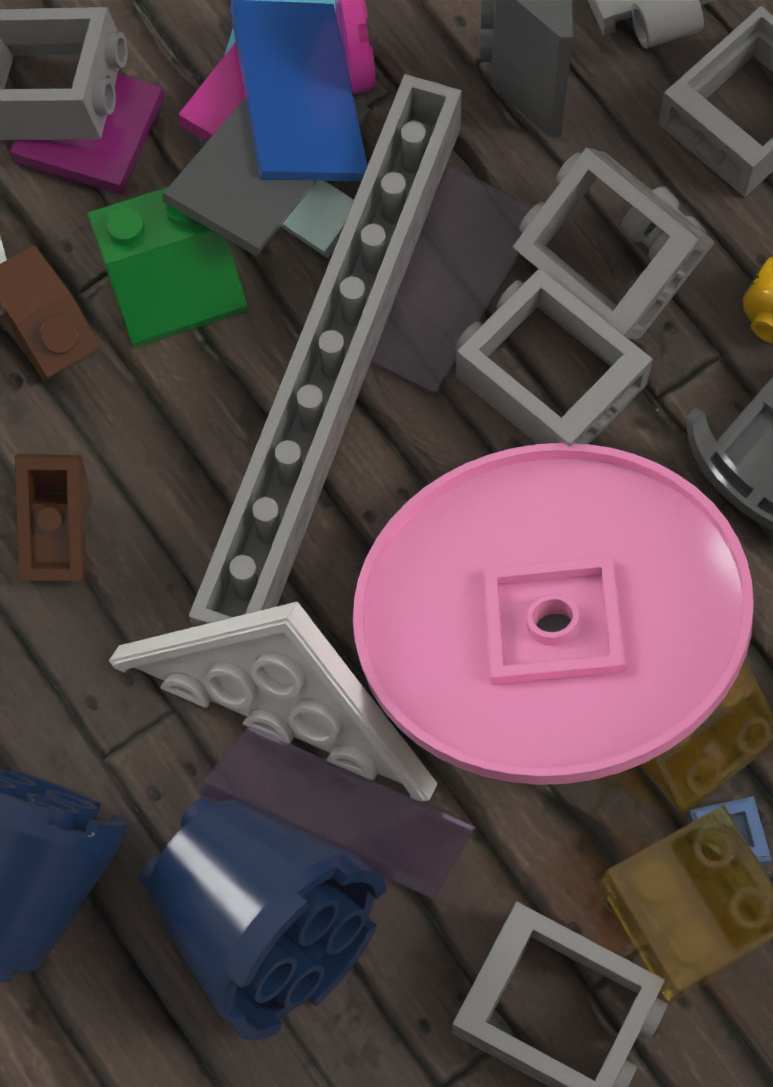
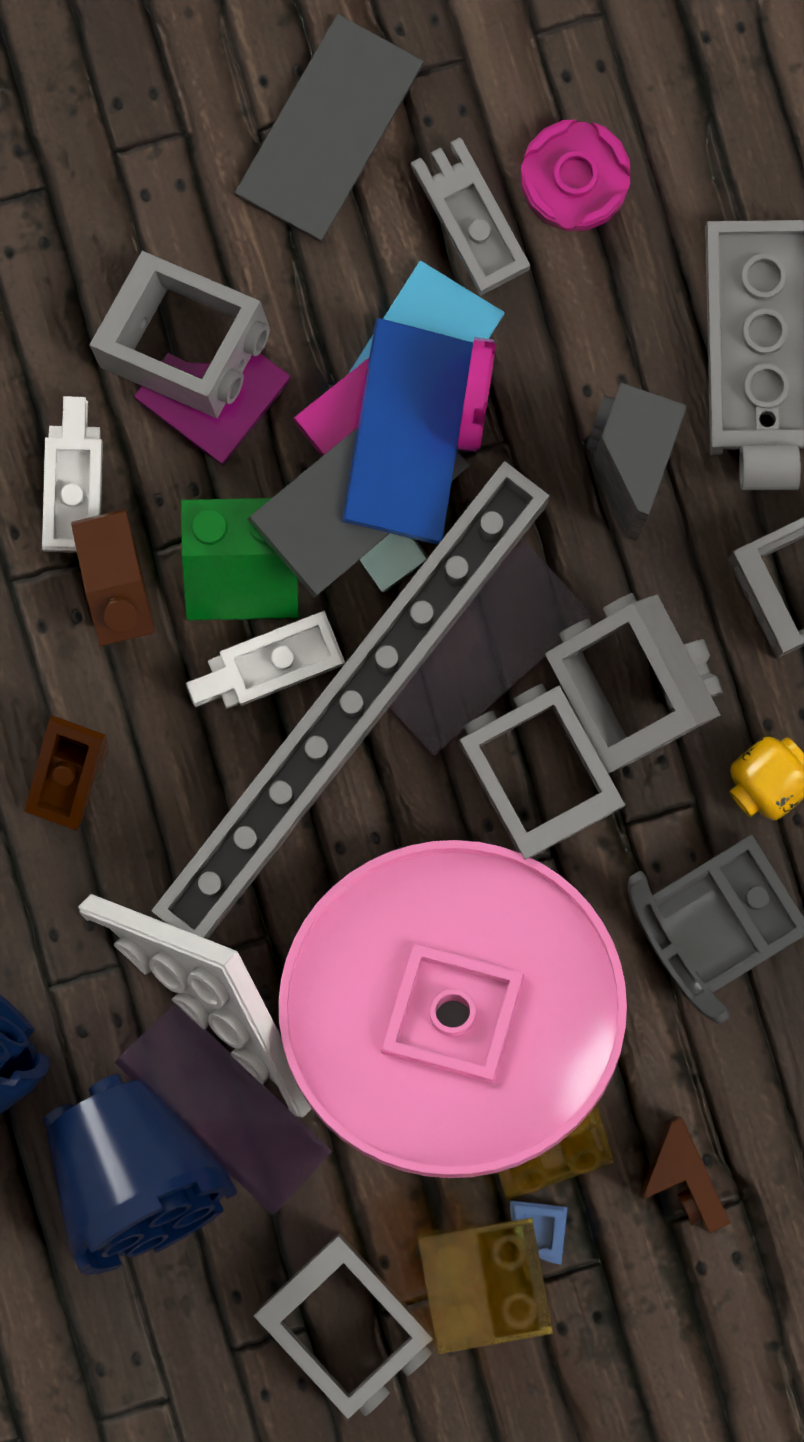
camera: 15 degrees right, 15 degrees up
none -> white hinge [186,611,345,709]

